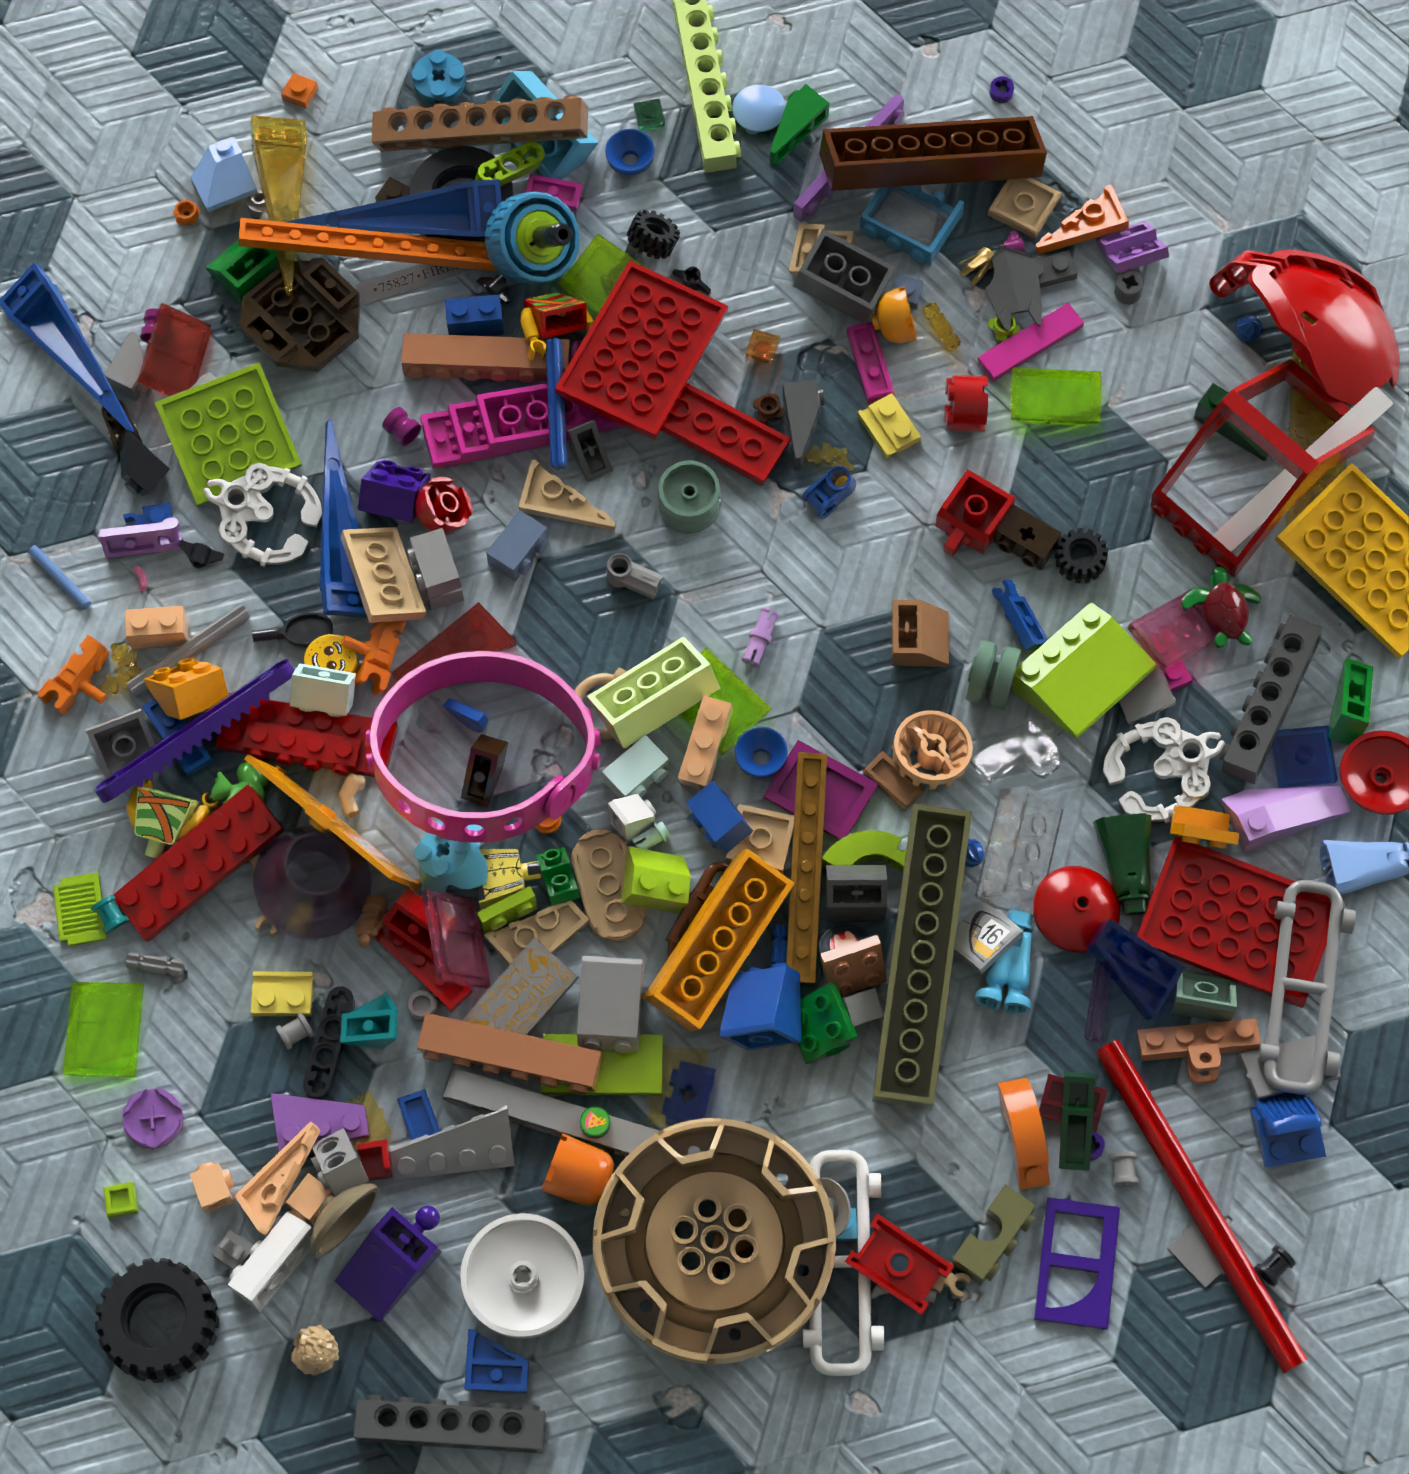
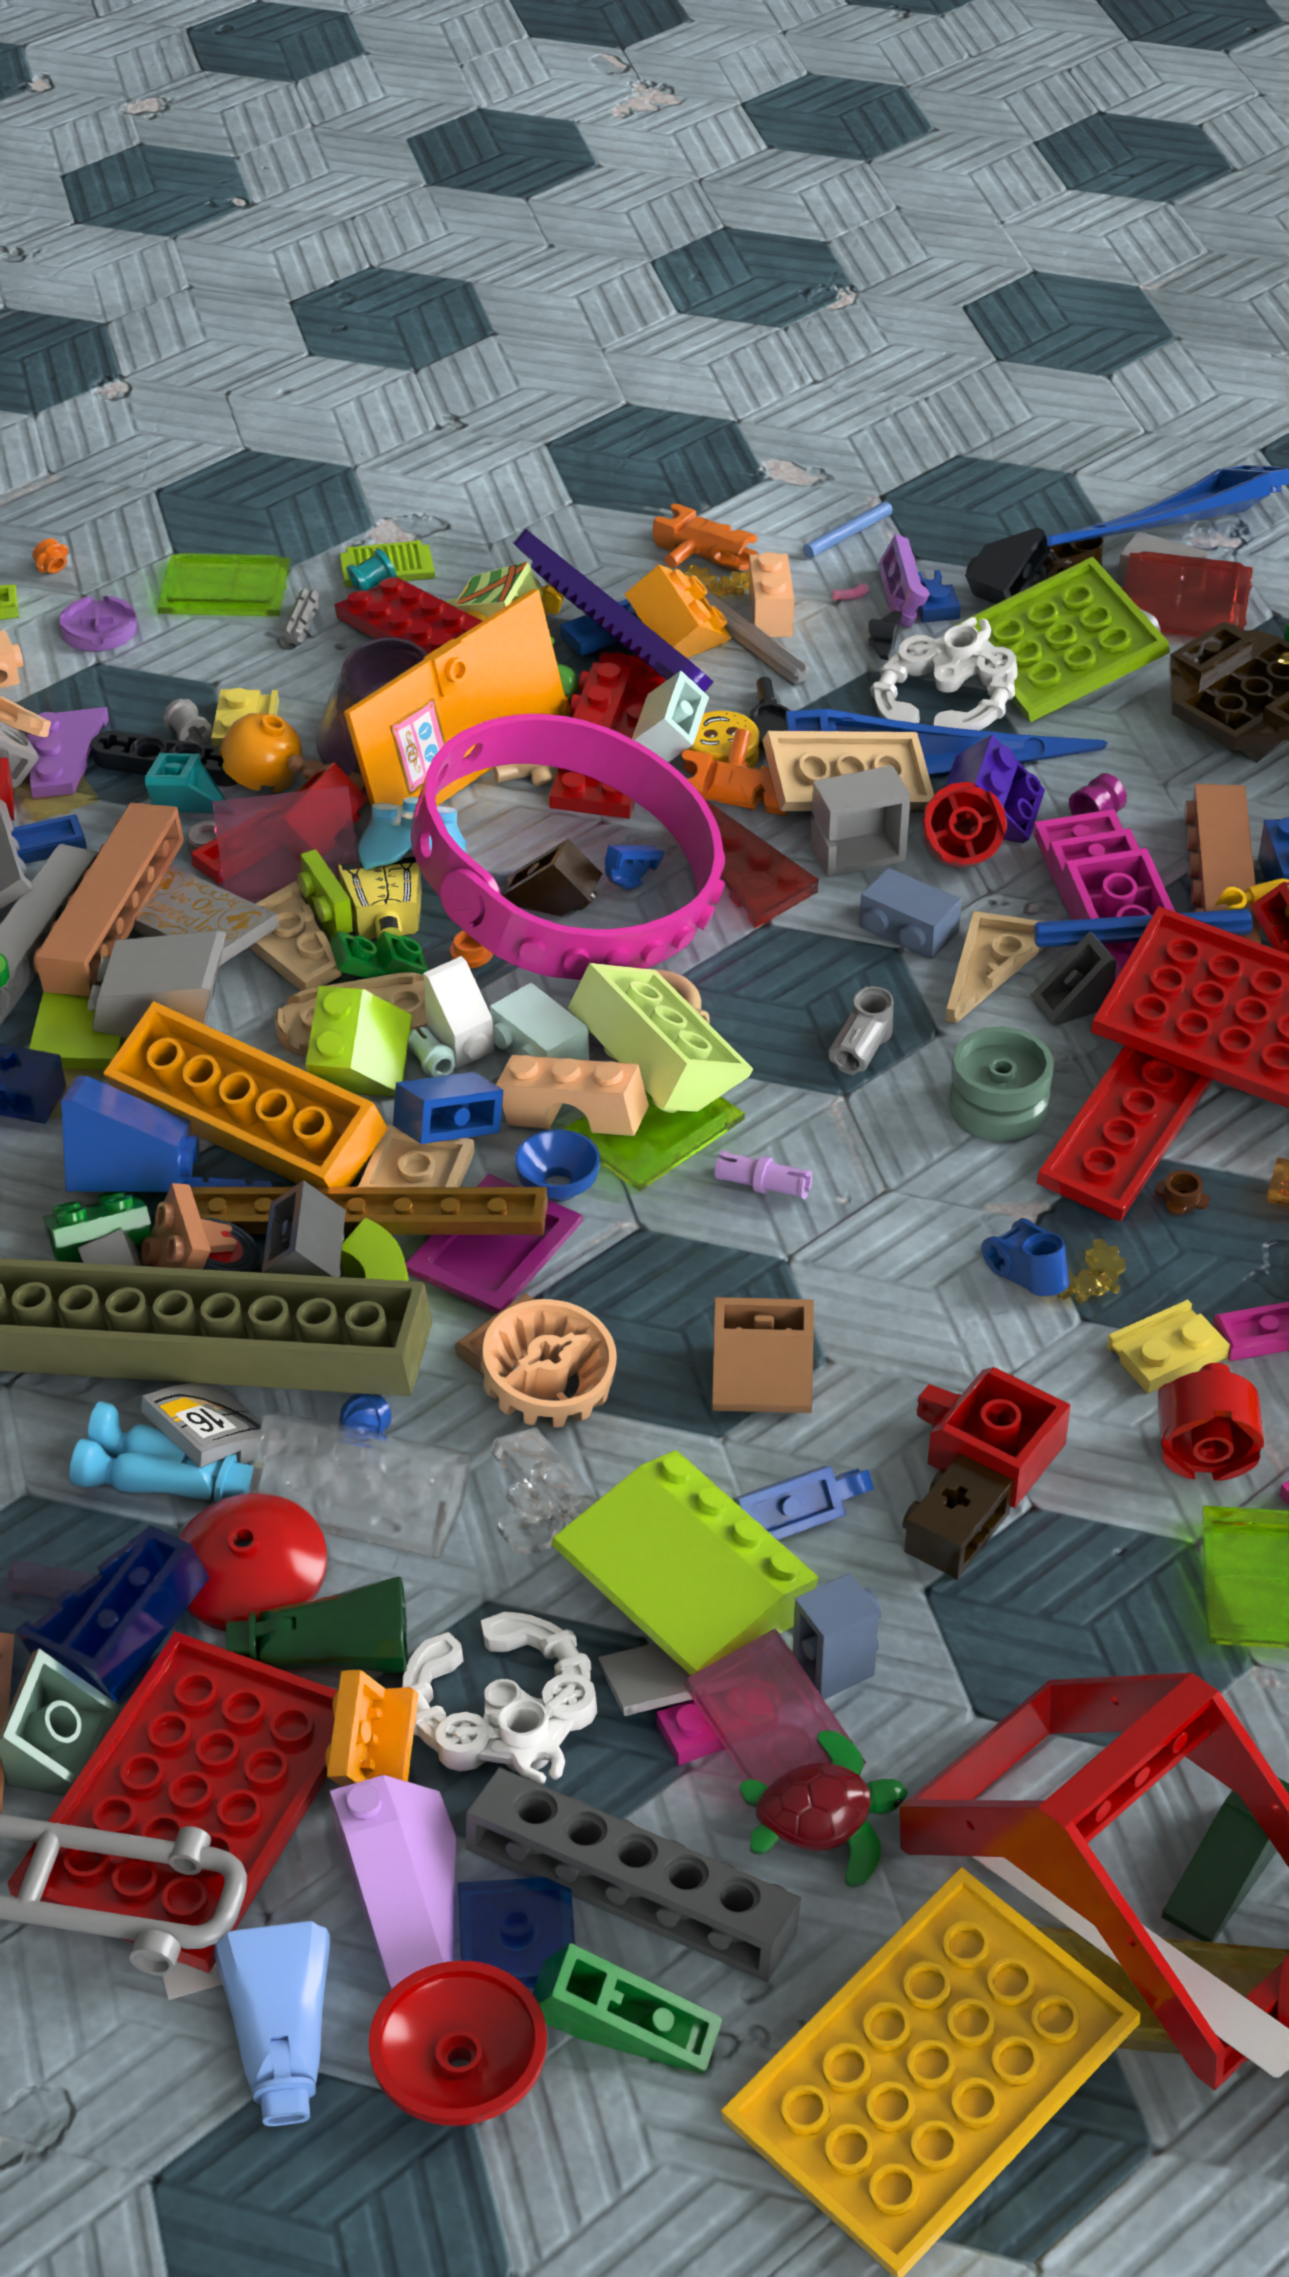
camera: 90 degrees right, 25 degrees down
light grey slope [86,709,156,778] -> none
dark grey slope [782,379,825,470] -> none
sand green wheel [966,640,1021,710] -> none
black tyre [1055,528,1108,584] -> none
none -> orange plate [32,538,69,574]
none -> light orange cylinder [218,713,303,792]
none -> sand blue brick [792,1573,881,1702]

